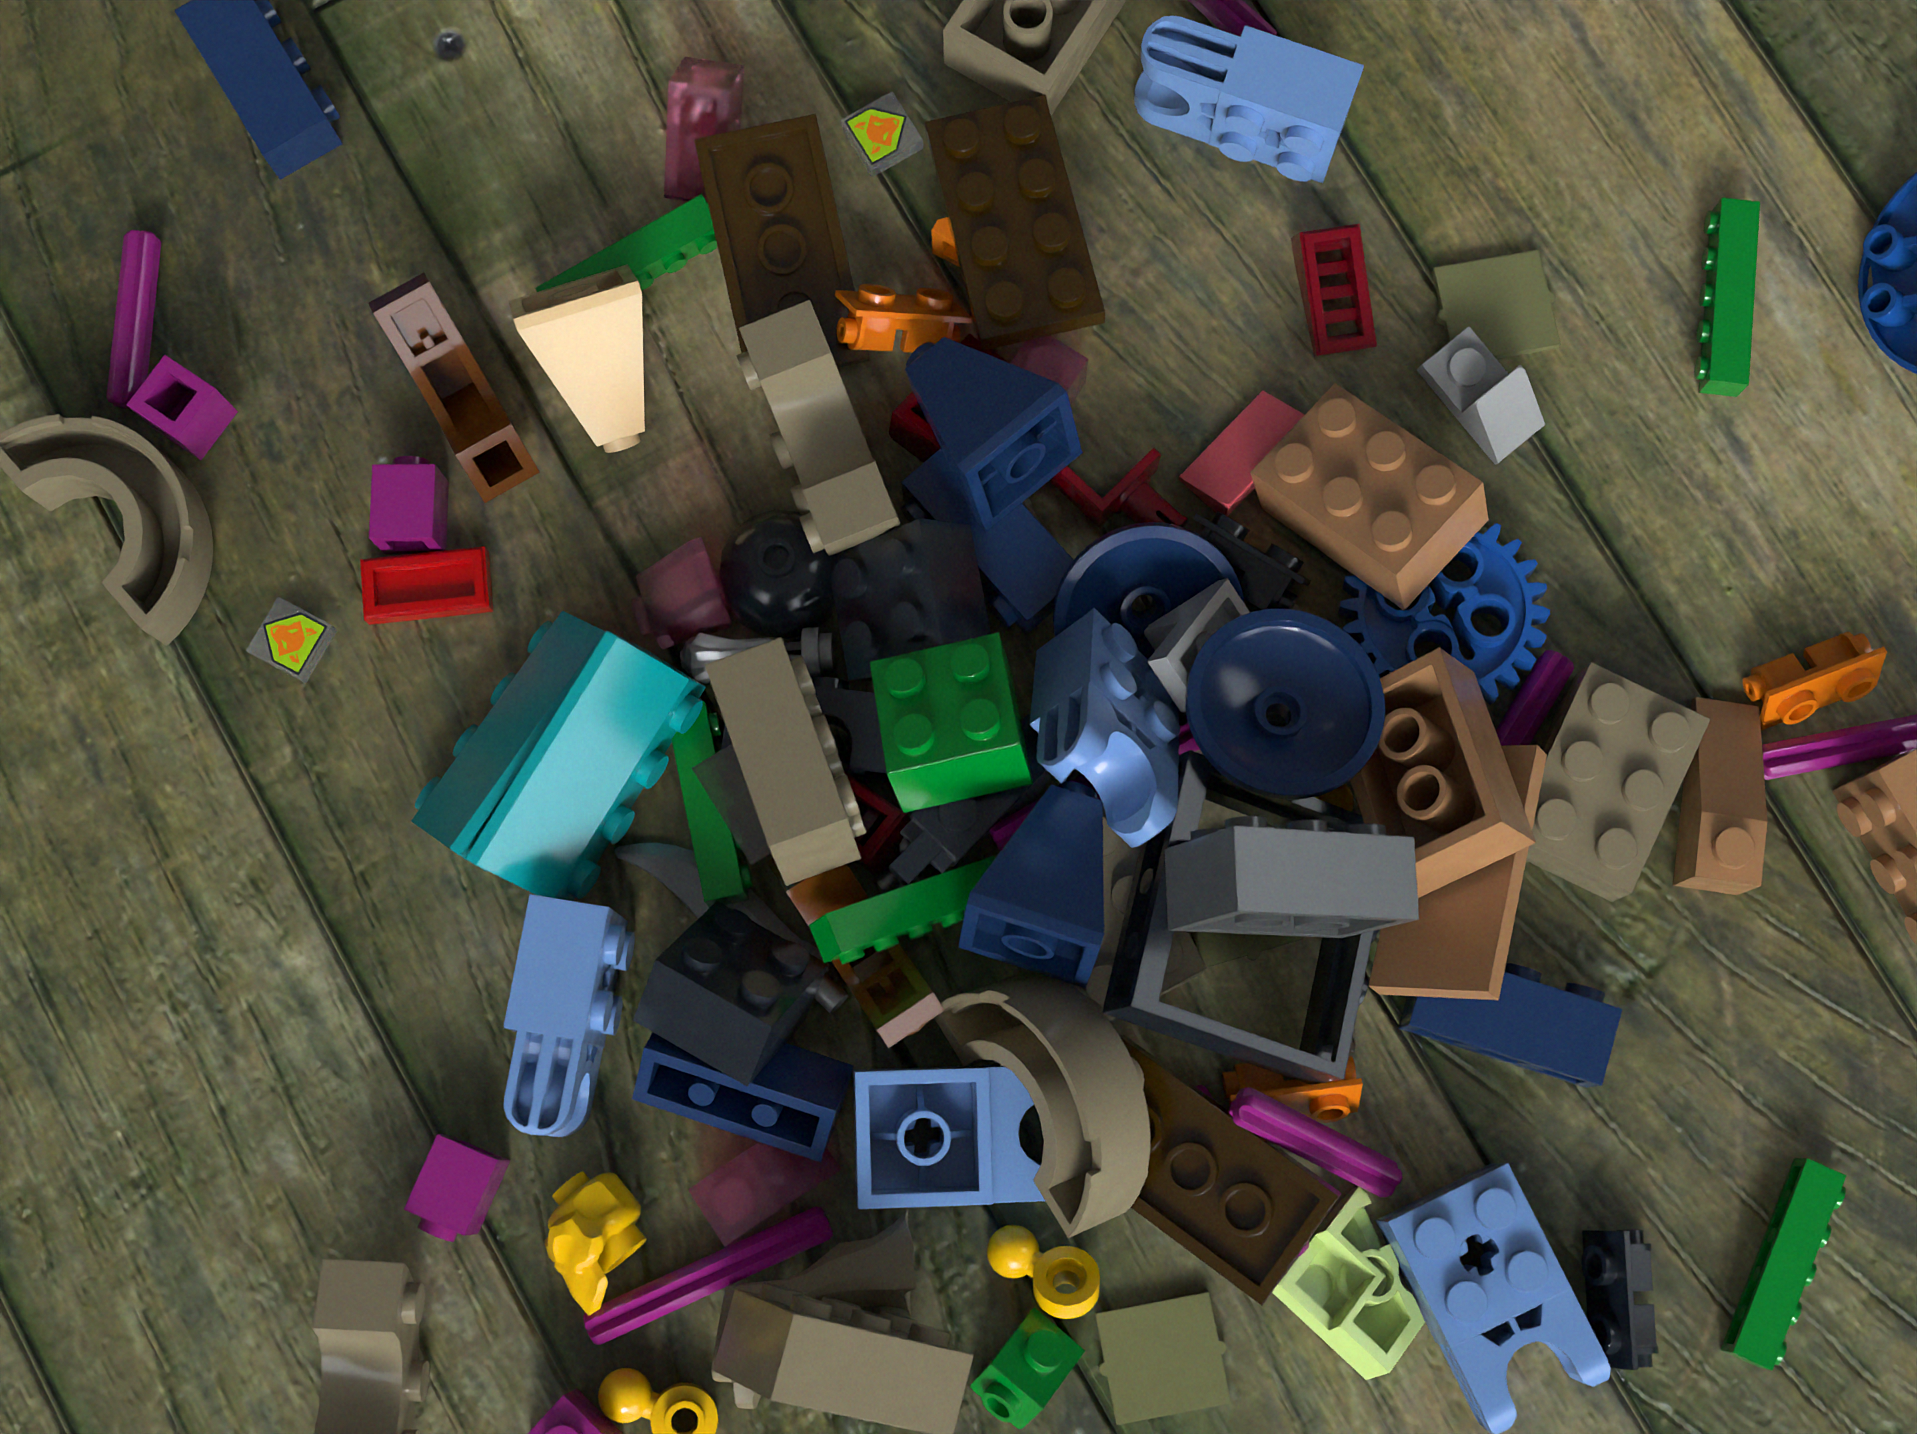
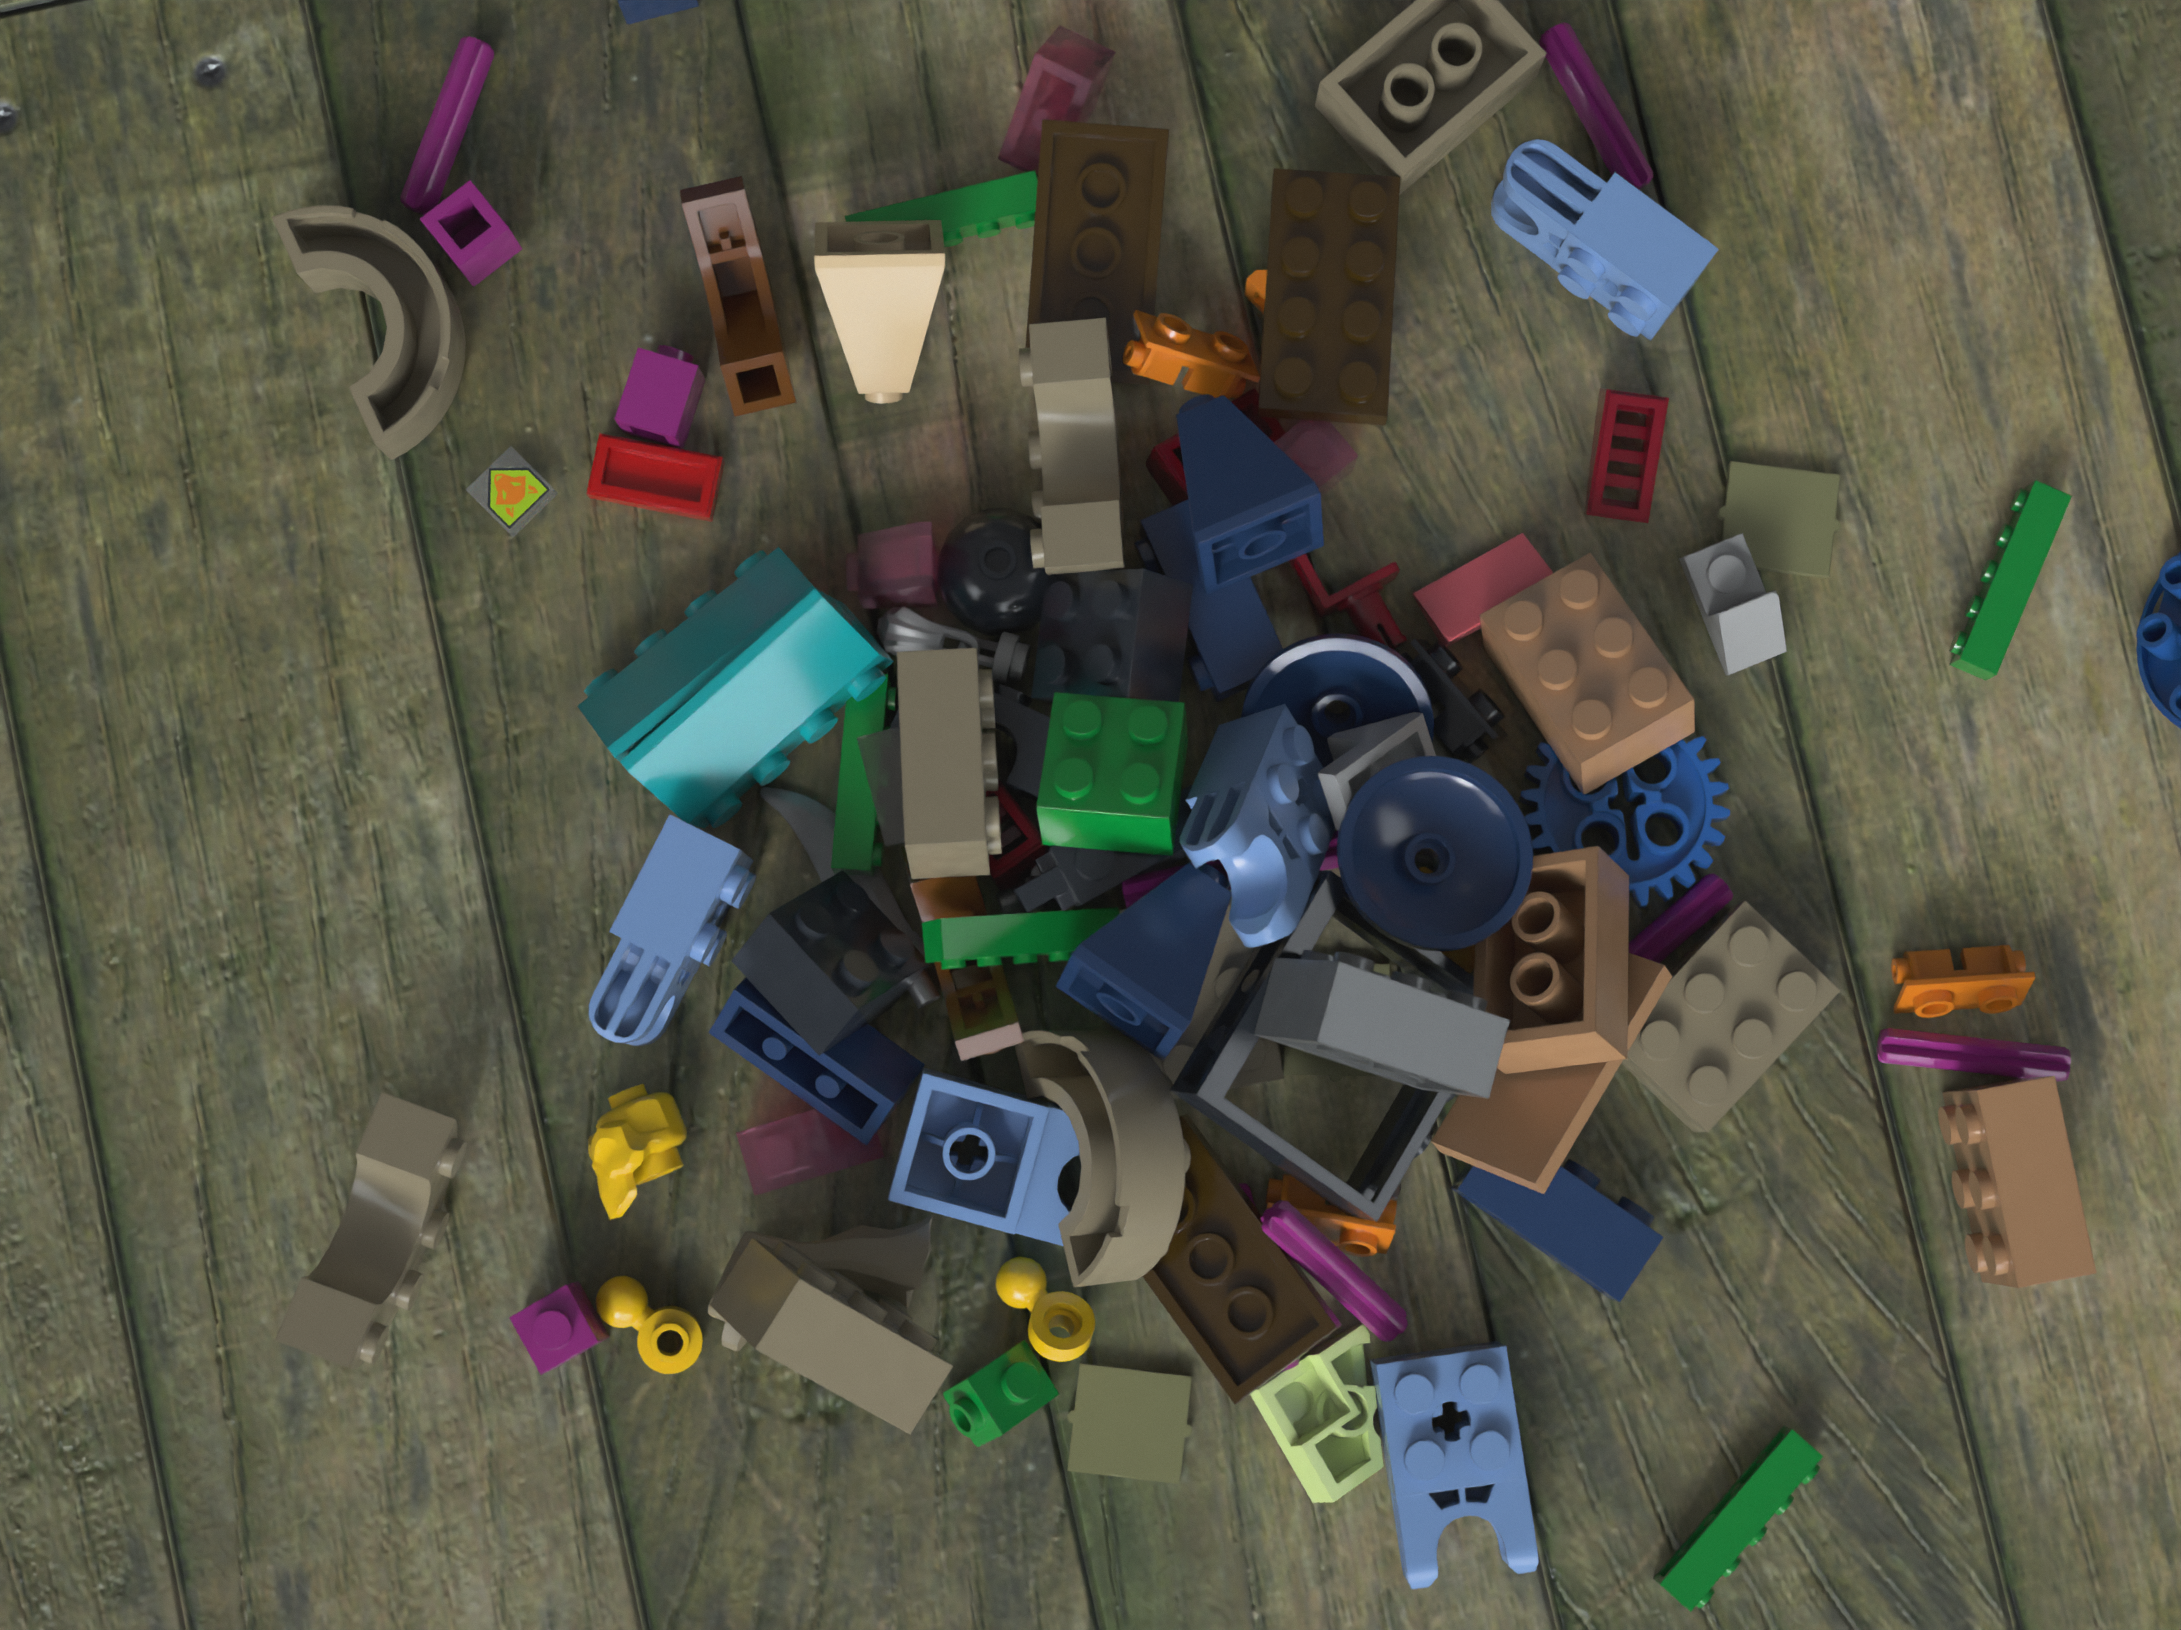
camera: 15 degrees right, 5 degrees up
magenta brick [404,1134,511,1242] -> none
magenta axle [583,1207,833,1345] -> none
tile [840,91,924,178] -> none
black hinge [1581,1230,1659,1370] -> none
medium nougat slope [1673,697,1767,895] -> none

